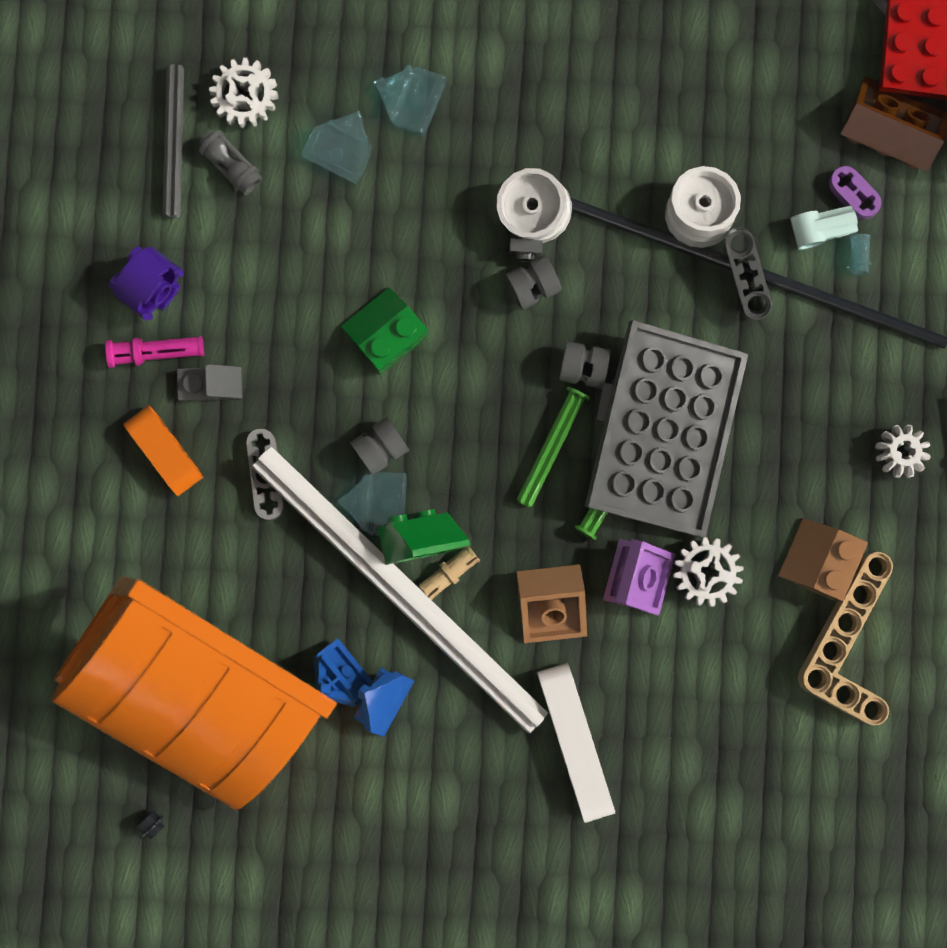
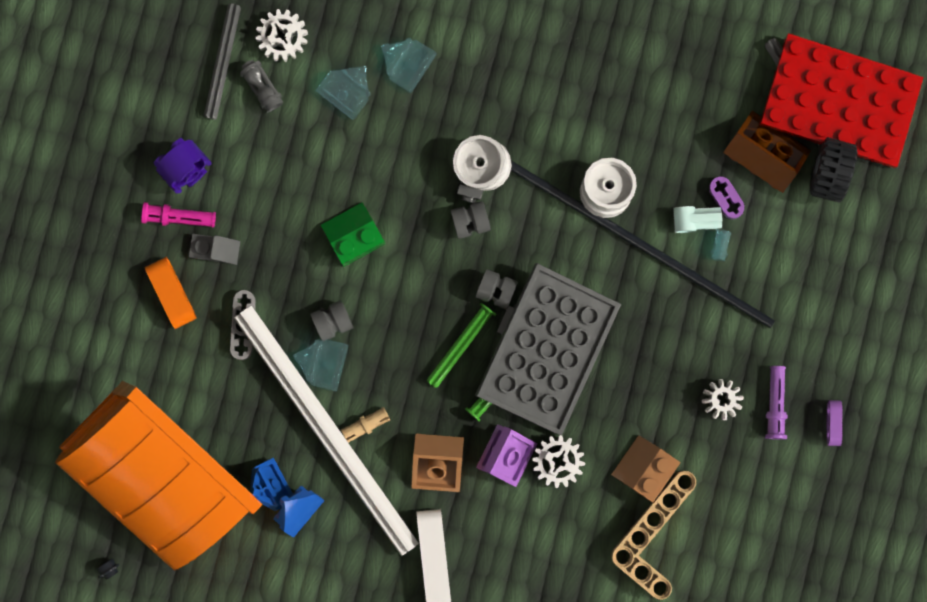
camera: 15 degrees right, 0 degrees up
green slope [378,509,470,565] -> none
dark grey beam [725,227,772,320] -> none

